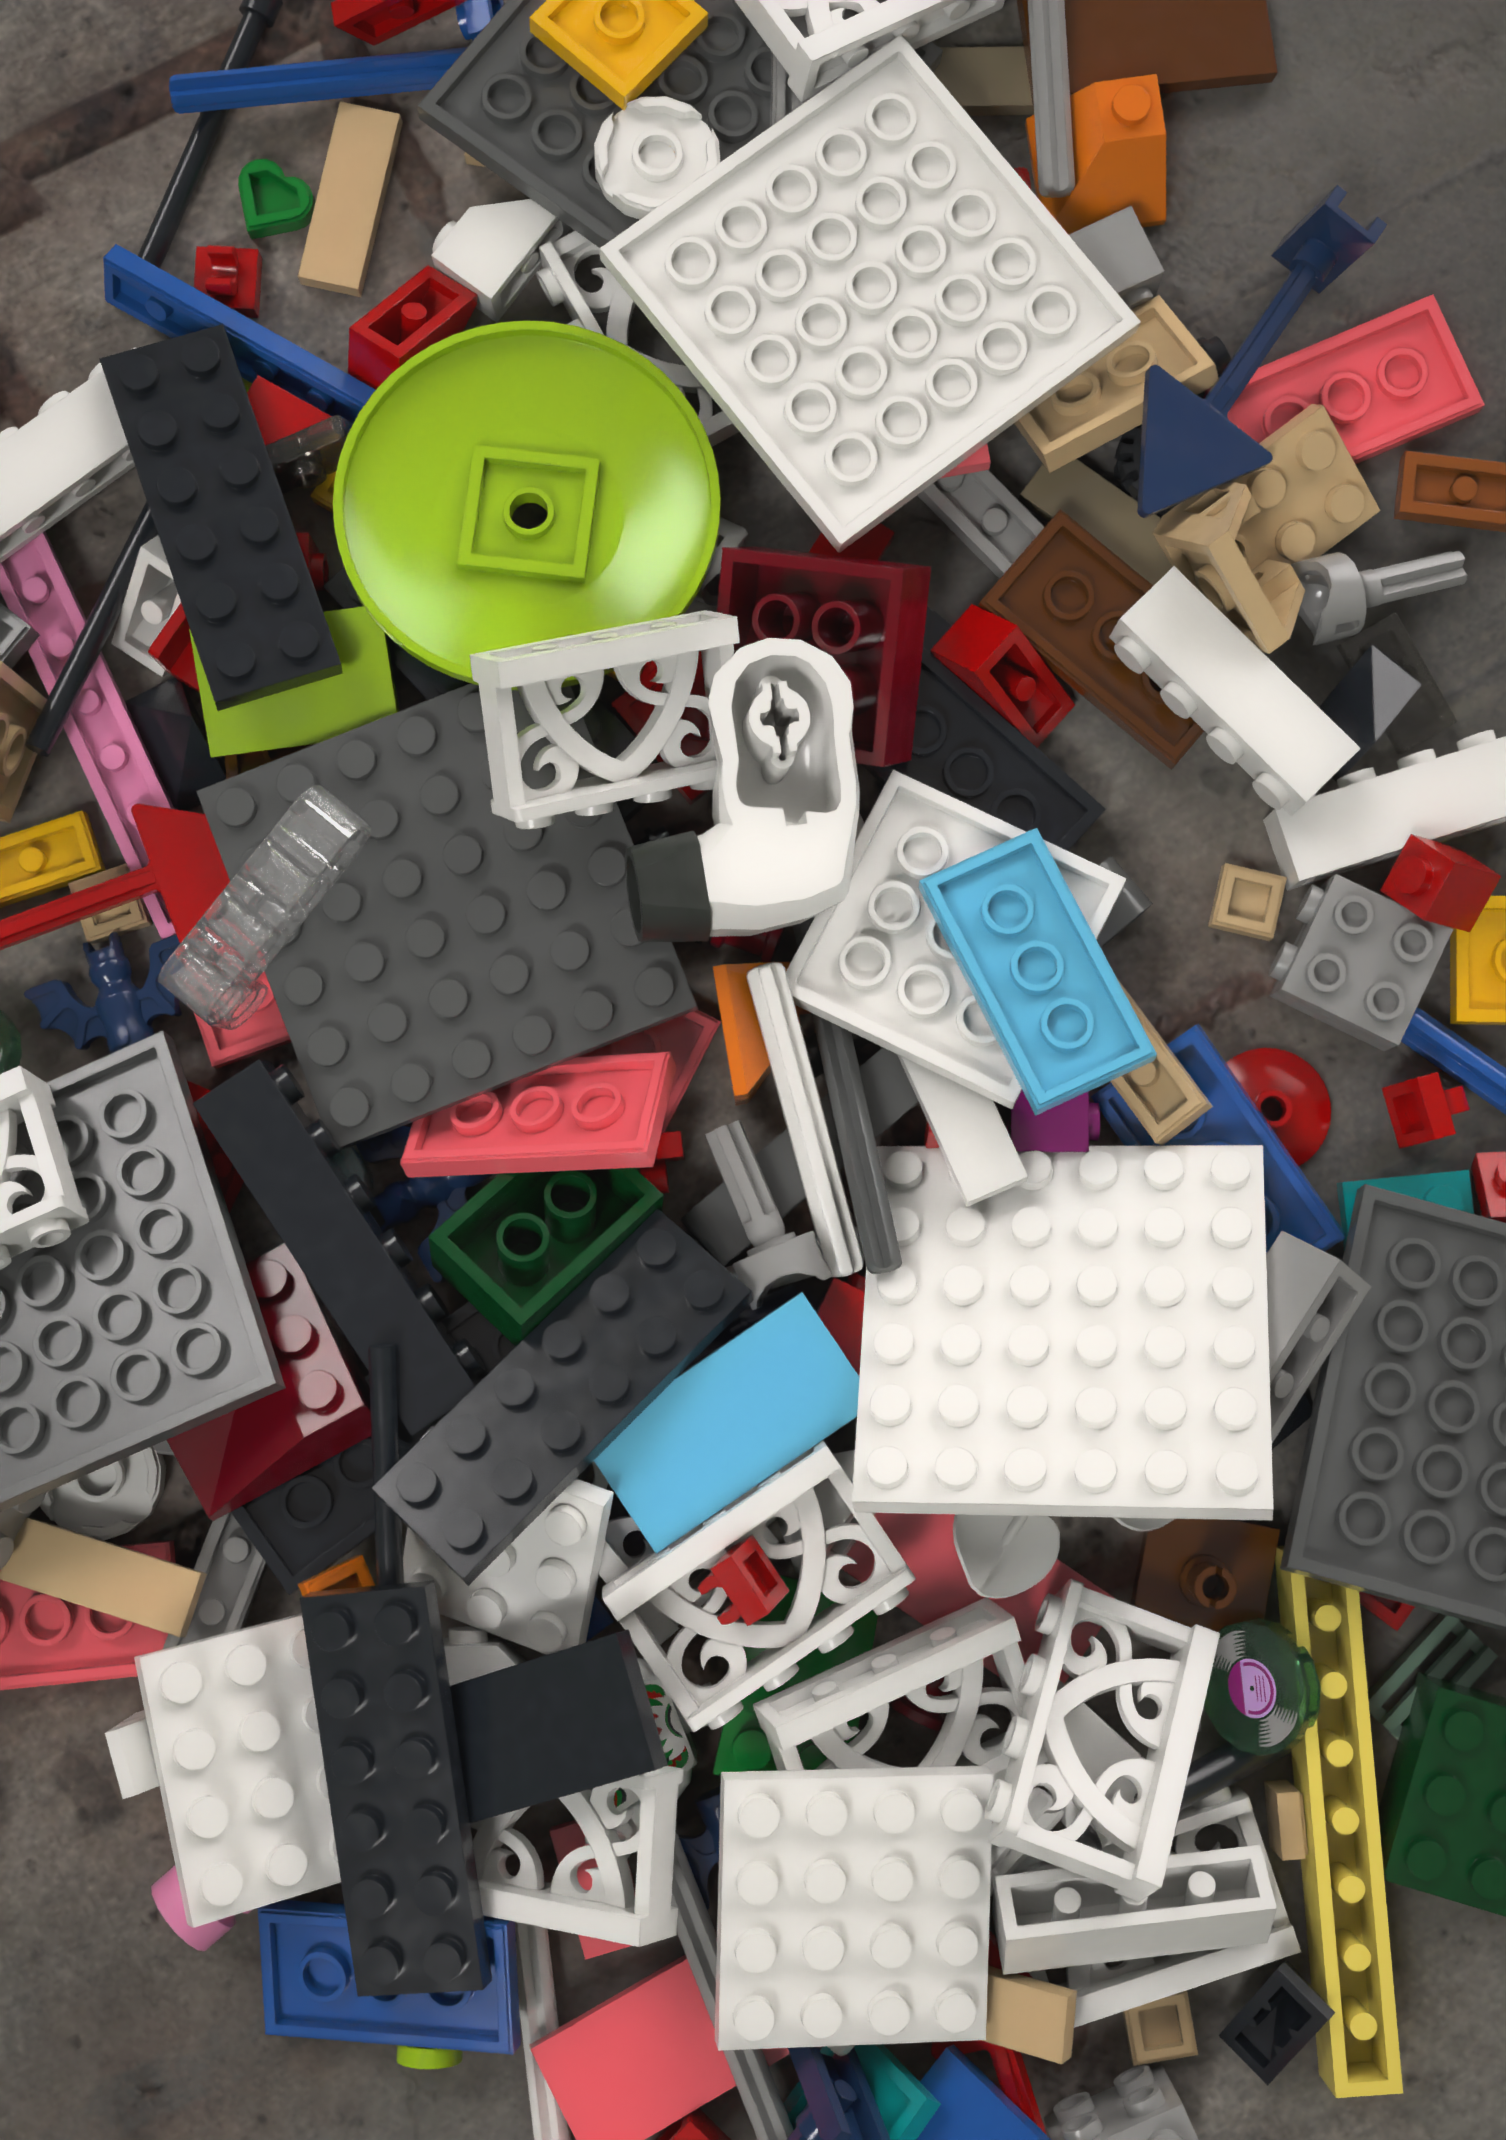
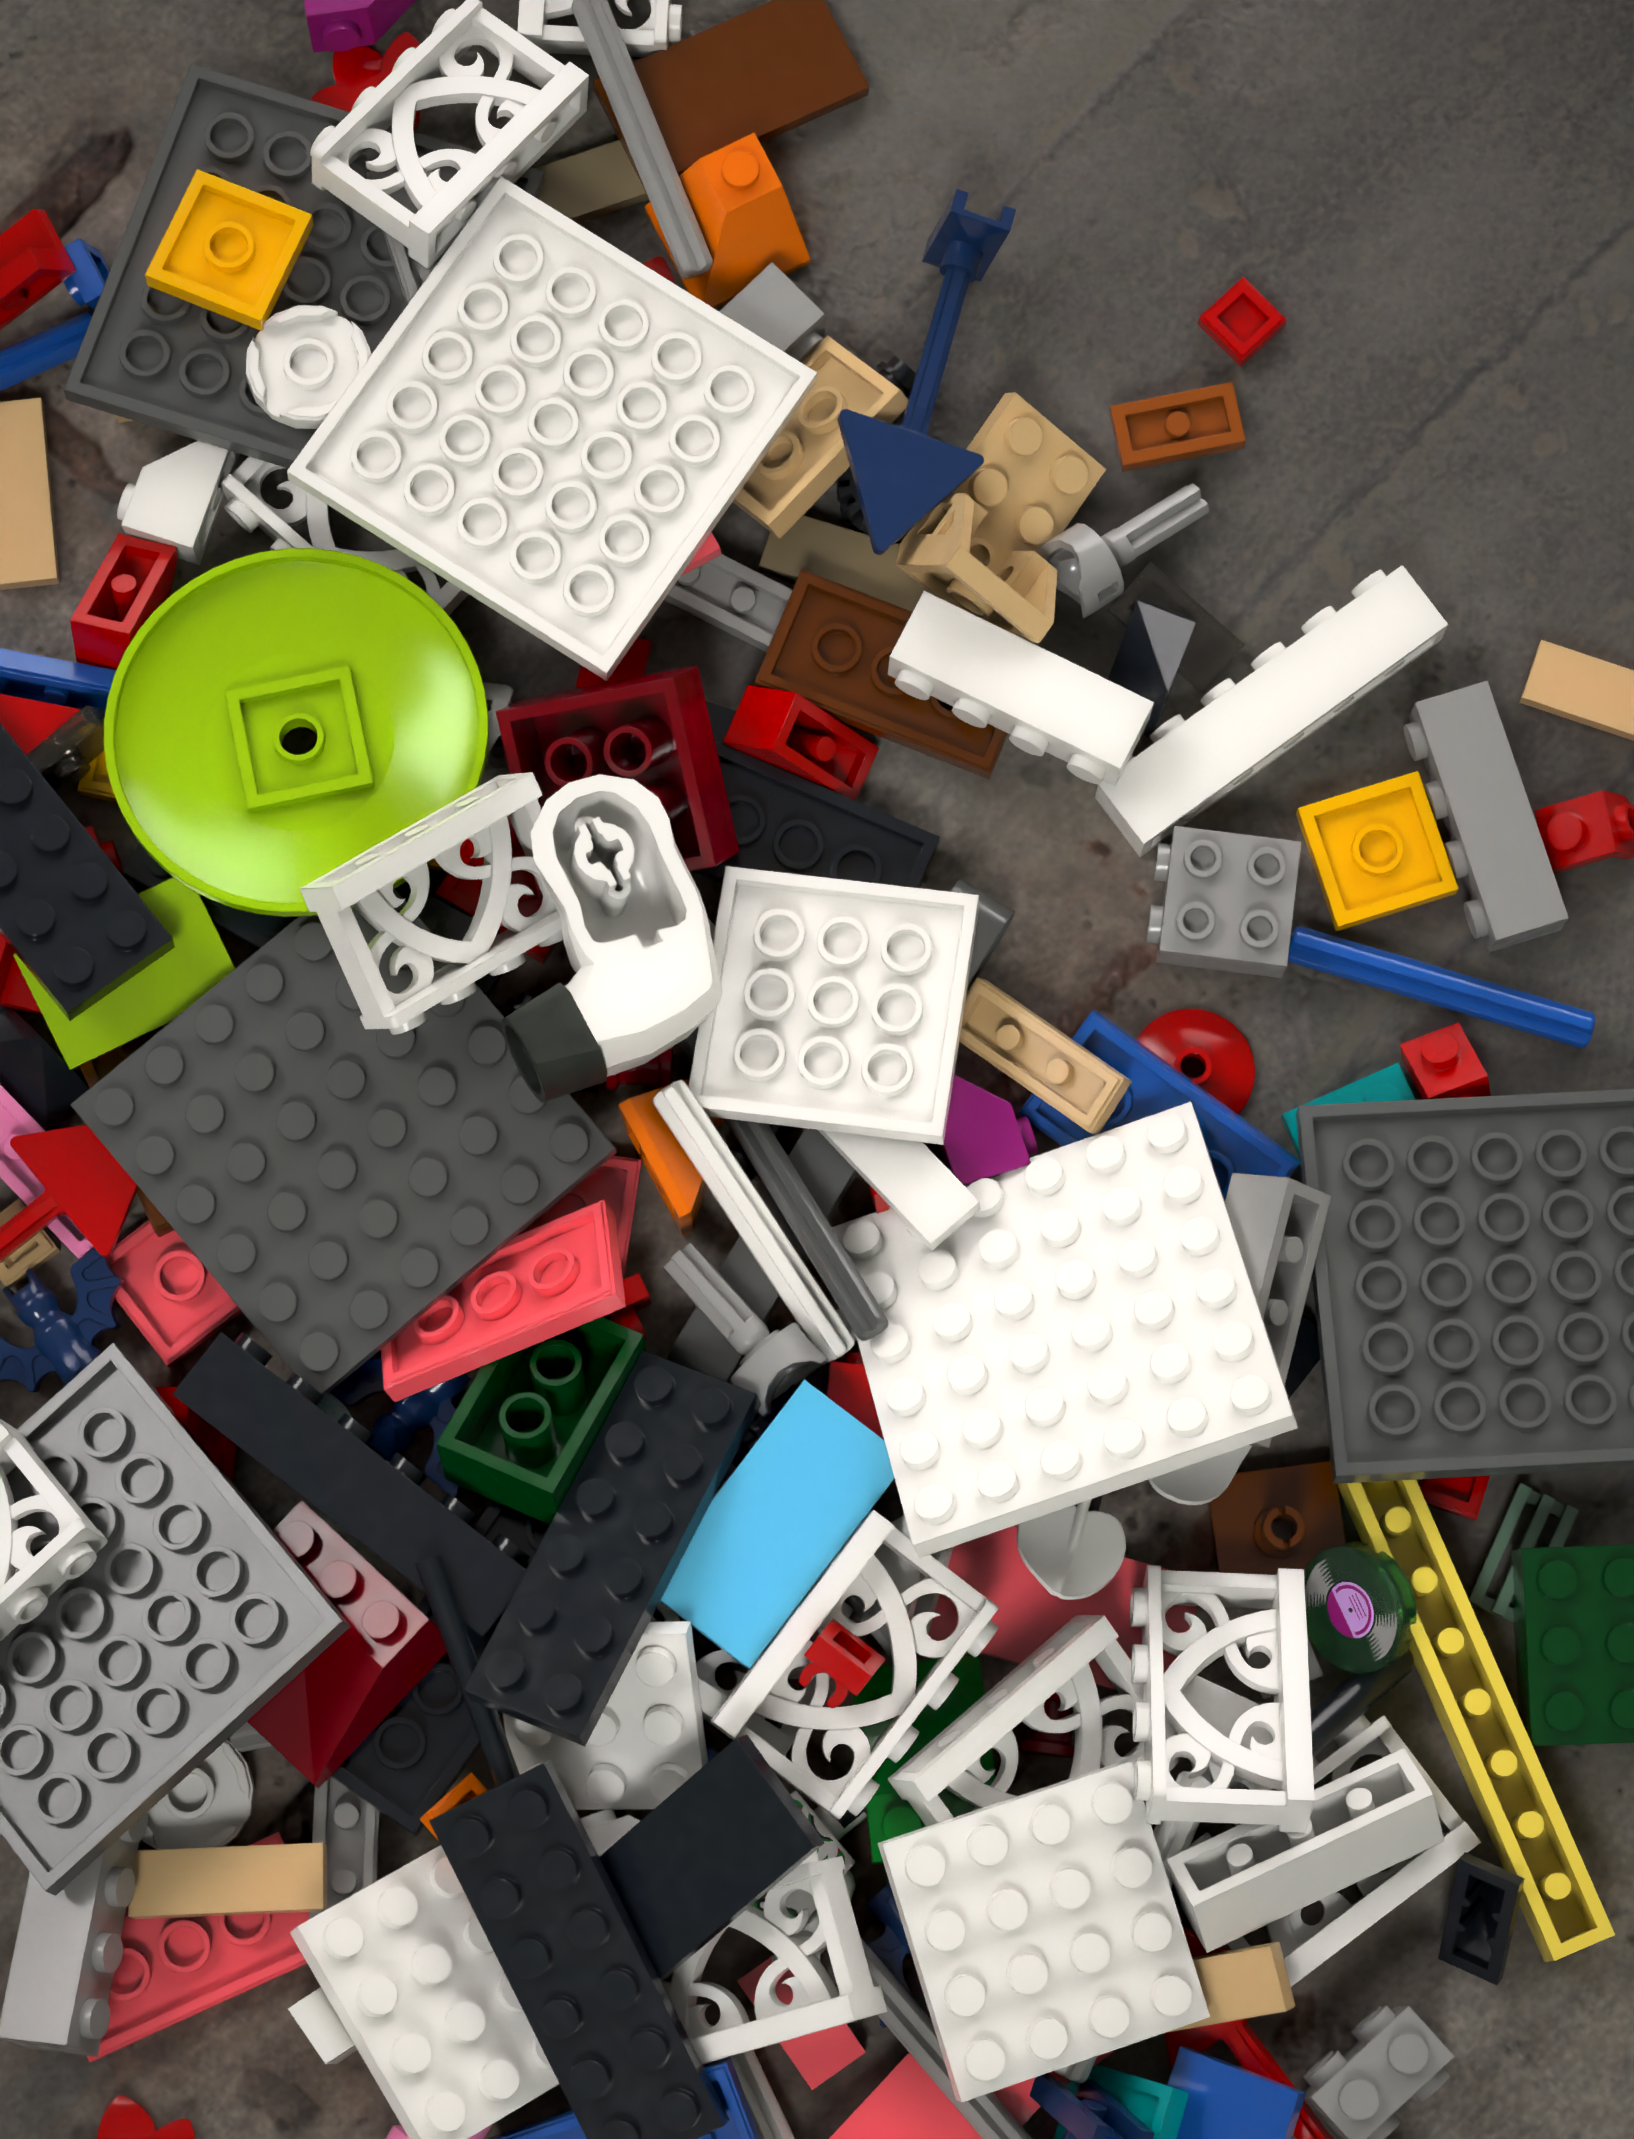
camera: 20 degrees left, 5 degrees down
clear beam [158,785,371,1030] -> none
medium azure tile [918,828,1157,1116] -> none
tan tile [1122,1990,1198,2066] -> none
coral tile [1203,294,1485,464] -> none
tan tile [1208,863,1287,941] -> none
tan tile [1264,1780,1308,1861] -> none
red brick [1380,834,1501,932] -> none
red tile [1381,1072,1470,1149] -> none

